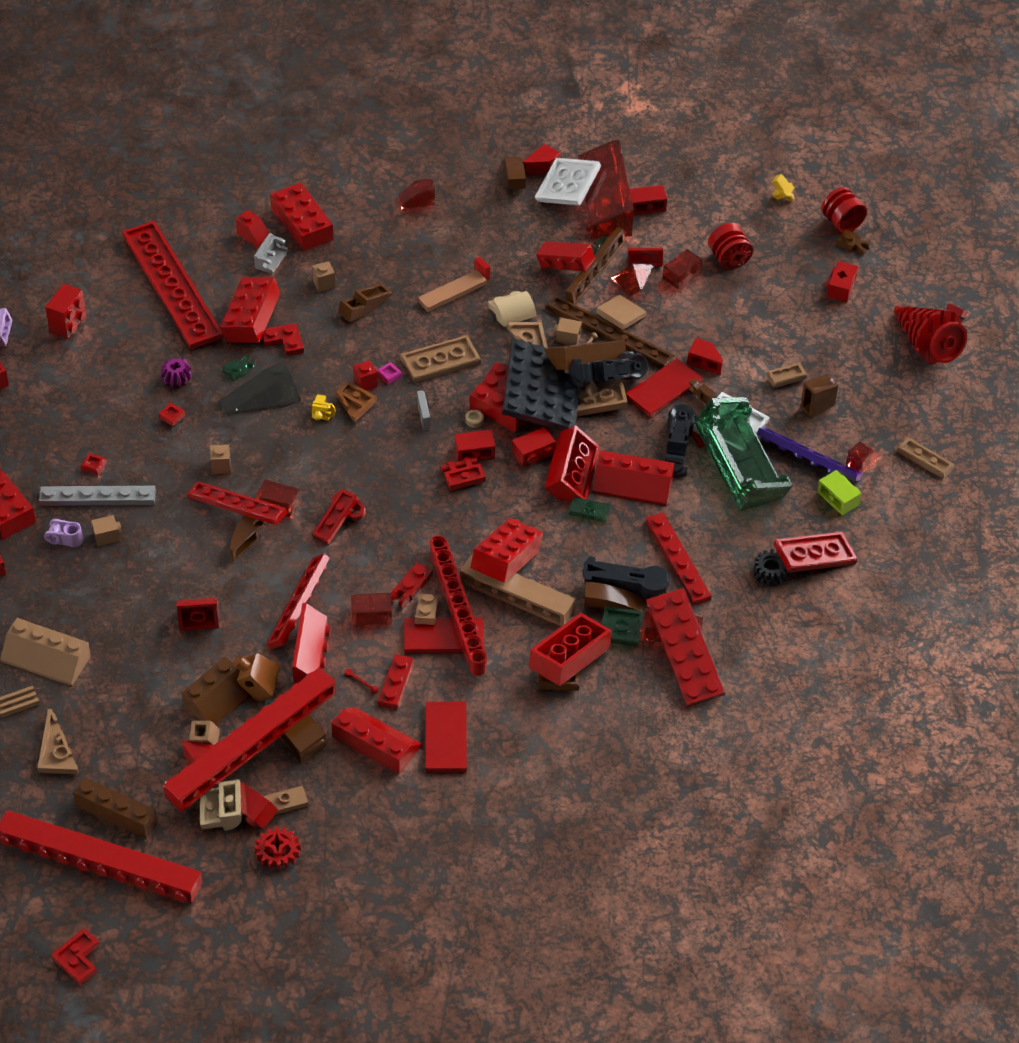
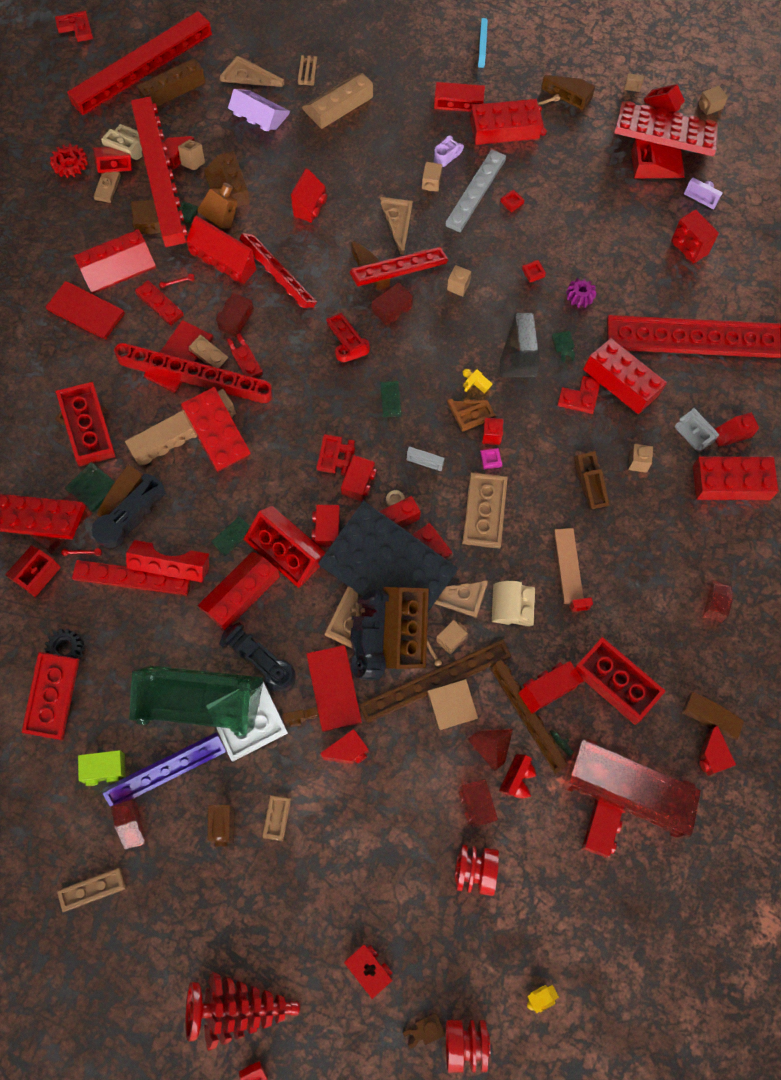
camera: 120 degrees right, 20 degrees up
white plate [535,158,601,205] -> none
none -> red slope [5,545,61,597]
none -> red arch [126,540,209,582]
none -> lavender slope [228,89,290,131]
none -> medium nougat wing [380,197,413,255]
none -> clear green plate [380,381,401,417]
none -> red brick [575,637,666,725]

